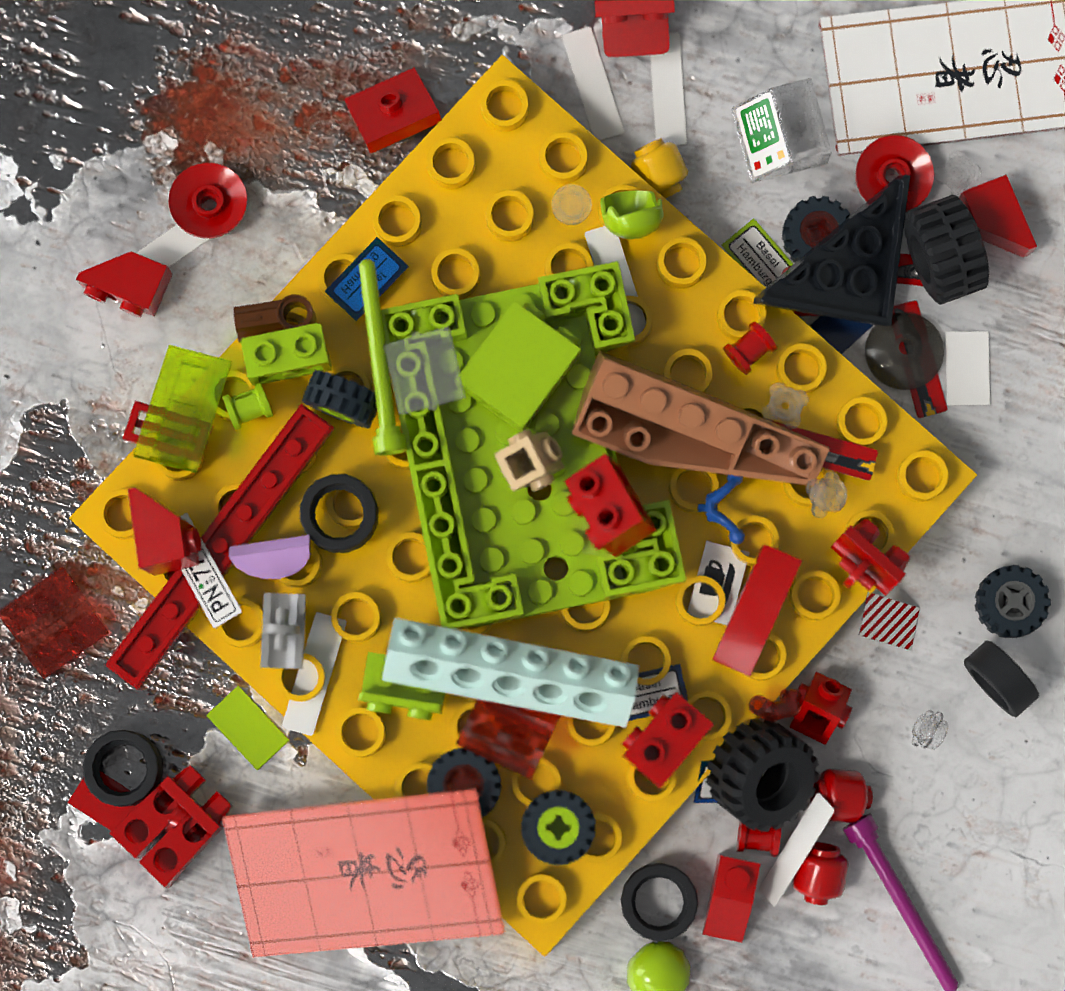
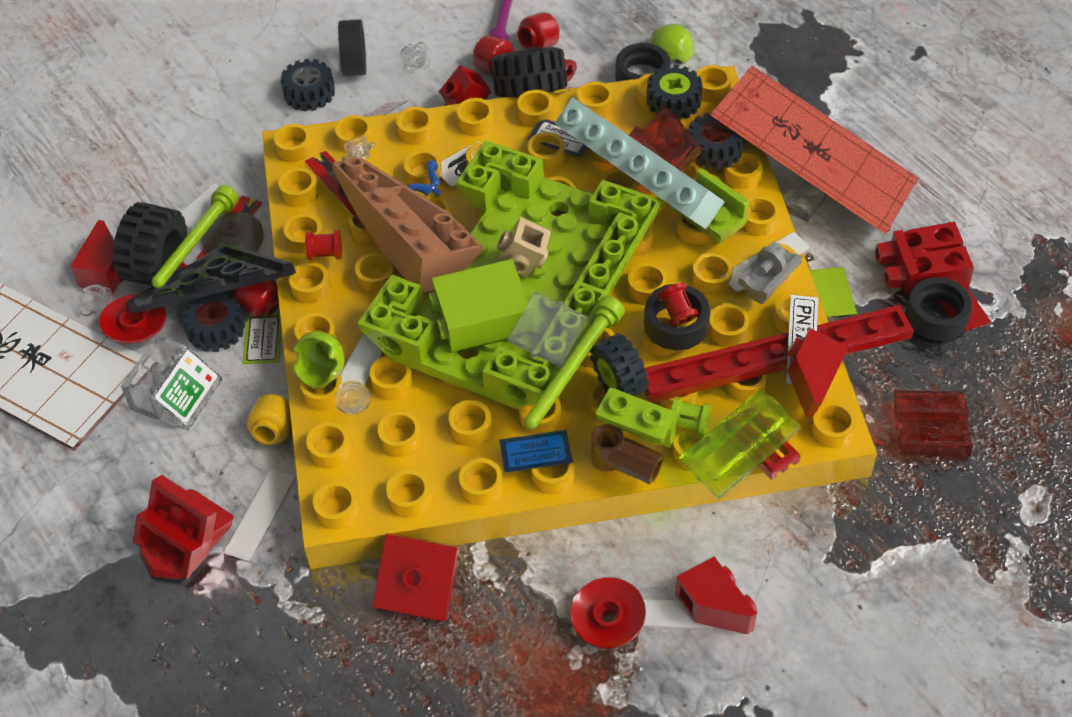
camera: 145 degrees left, 30 degrees down
lavender tile [229,535,310,579] -> none
red brick [564,453,657,557] -> none
red brick [621,692,714,788] -> none
white sticker [650,33,687,145] -> none
red slope [702,855,761,943] -> none
red slope [712,544,802,677] -> none
clear red arm [749,689,802,722] -> none
white sticker [759,793,834,907] -> none
clear plate [762,383,808,429] -> none
red hips [830,519,910,596] -> none
none -> lime piece [152,185,239,288]
none -> red bush [657,282,699,327]

